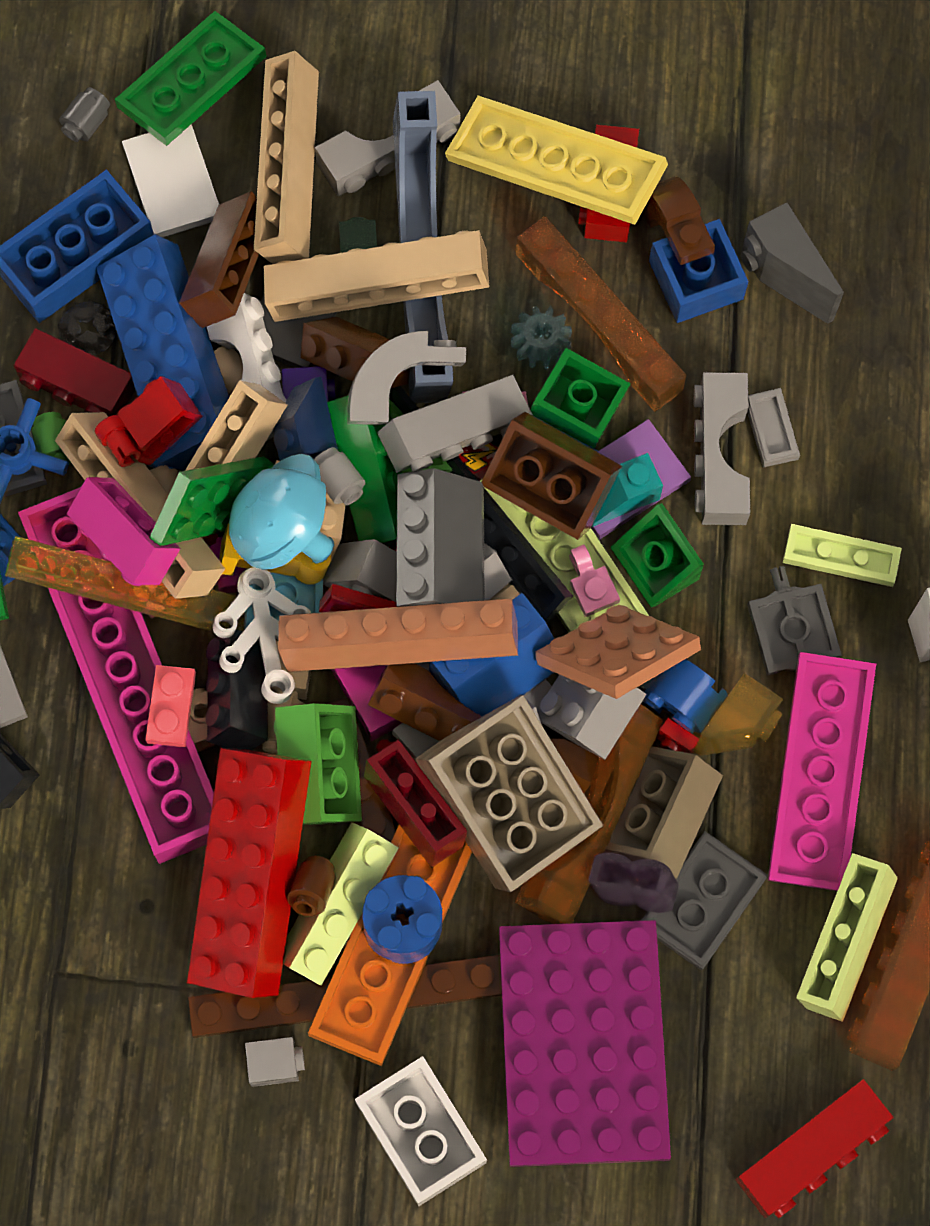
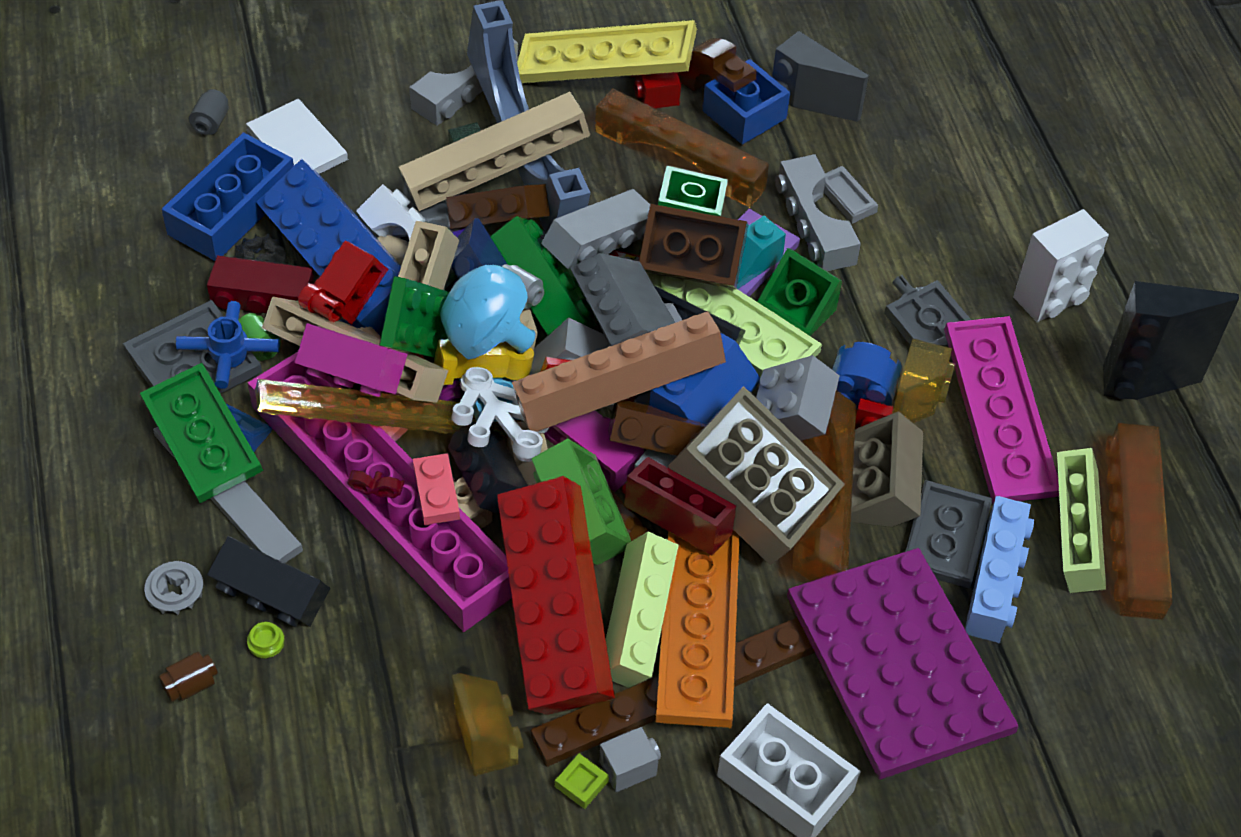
camera: 20 degrees left, 20 degrees down
green plate [115,11,267,146] -> none
reddish brown brick [179,191,259,328] -> none
tan brick [254,51,319,264] -> none
reddish brown brick [287,856,336,916] -> none
light grey arch [347,331,466,425] -> none
blue brick [363,875,442,964] -> none
clear light blue gear [510,305,572,370] -> none
nougat plate [535,605,701,699] -> none
bright pink plate [569,545,620,617] -> none
brick [588,853,679,913] -> none
red brick [735,1079,894,1219] -> none
yellowish green plate [783,524,902,587] -> none
none -> dark red piece [347,470,405,498]
none -> clear yellow slope [452,673,523,776]
none -> lime plate [555,753,609,809]
none -> light blue brick [965,496,1034,643]

